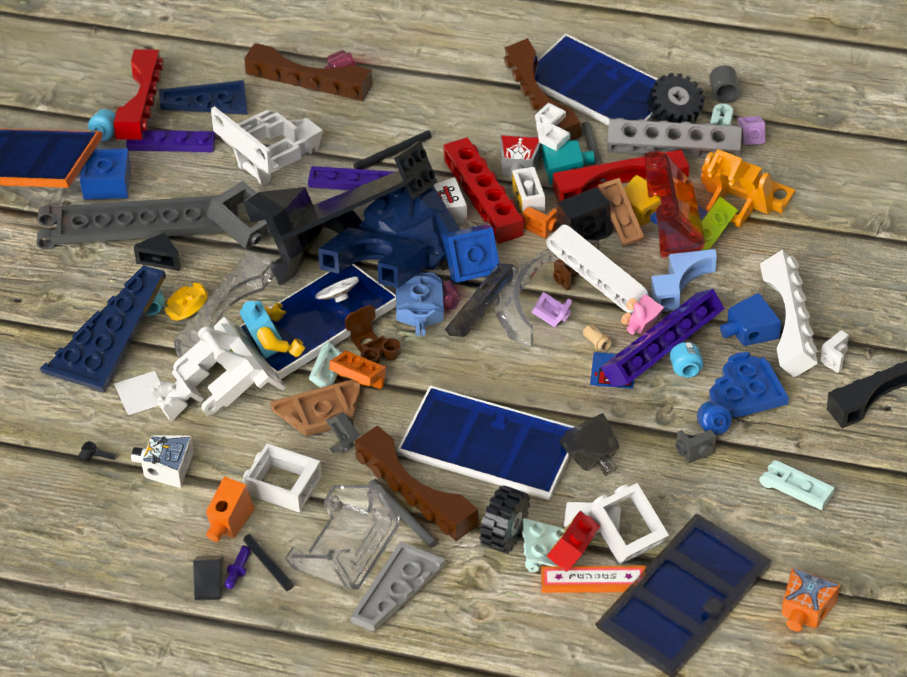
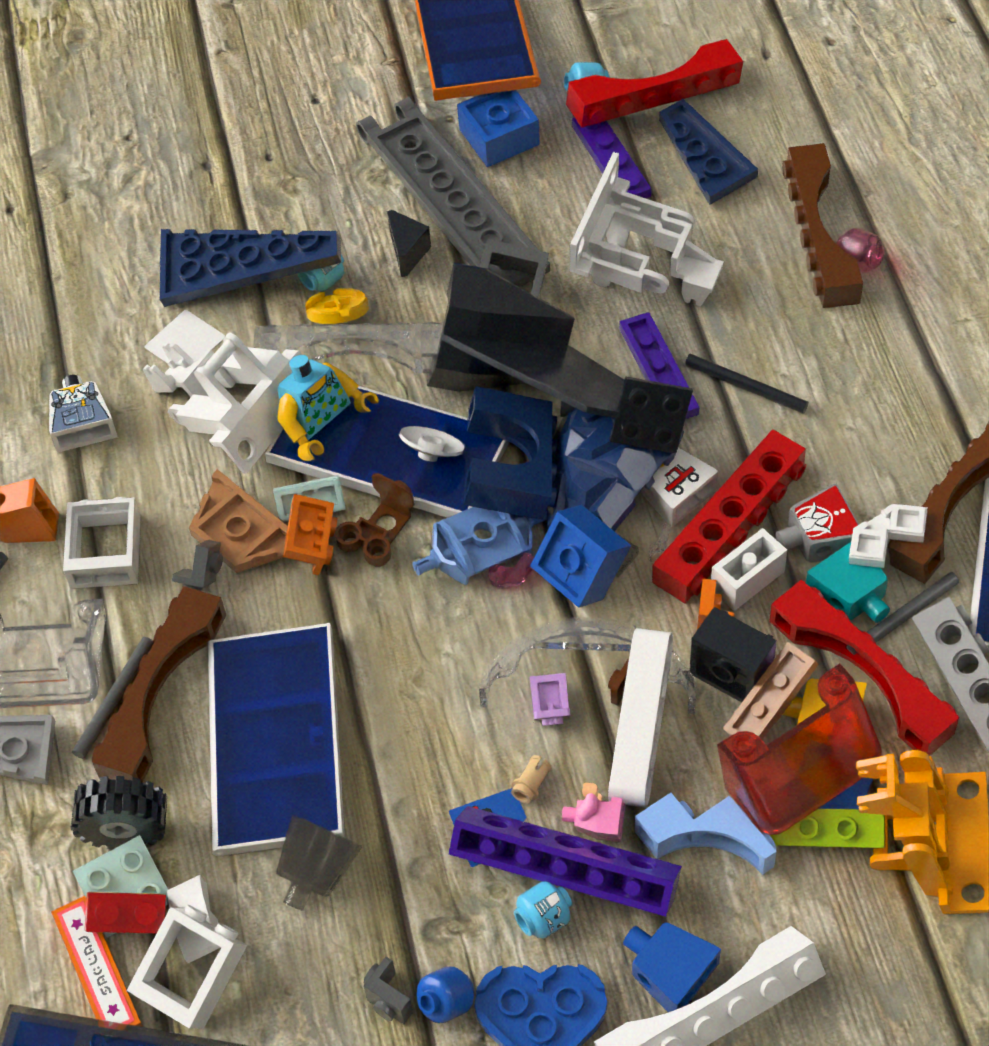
camera: 65 degrees right, 10 degrees up
black hand [79,441,116,460] -> none
clear smoke plate [444,263,518,337] -> none

